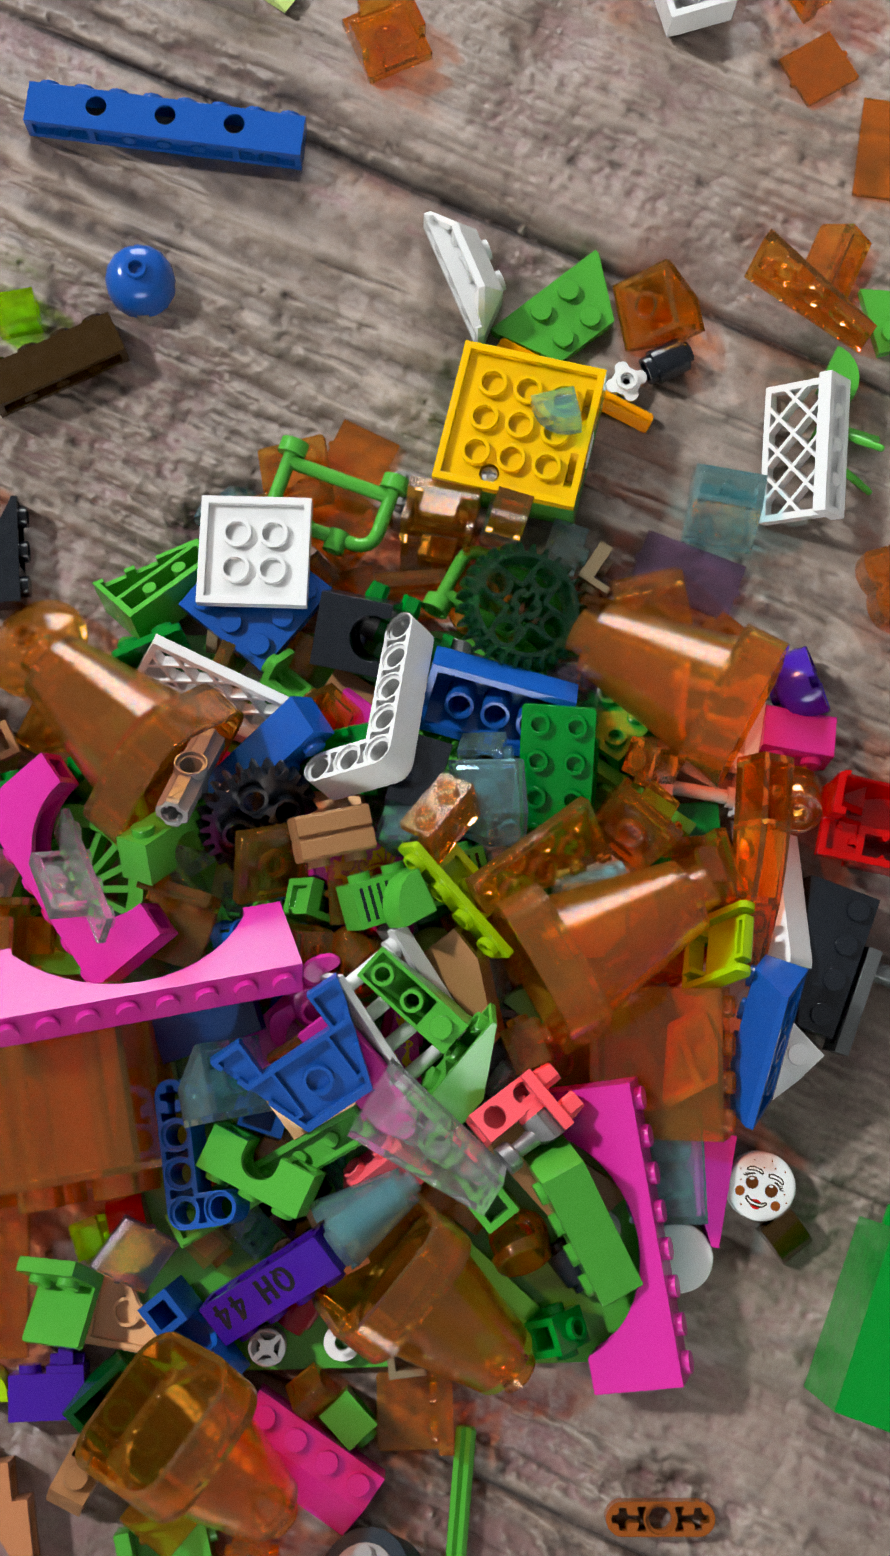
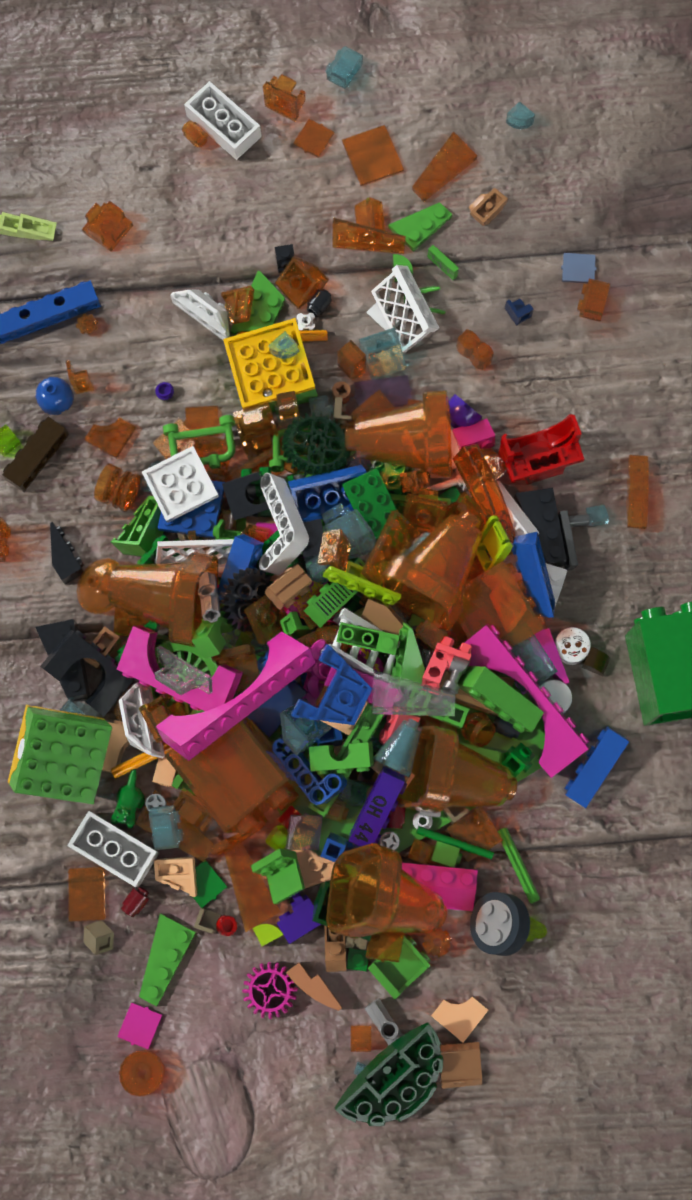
camera: 20 degrees left, 5 degrees down
bright green brick [383,868,437,928] -> none
dark orange beam [604,1498,715,1537] -> none
none -> clear orange panel [66,360,94,394]
none -> clear orange plant [76,314,98,335]
none -> clear orange tile [84,418,136,459]
none -> clear orange wheel [94,464,141,512]
none -> dark purple plate [155,382,174,401]
none -> clear orange wing [221,286,254,324]
none -> black brick [275,244,296,273]
none -> medium nougat wheel [332,381,351,404]
none -> clear orange brick [337,340,366,381]
none -> green plate [347,948,369,972]
none -> white sticker [367,302,401,333]
none -> green bar [416,826,494,859]
none -> blue wedge [564,726,629,808]

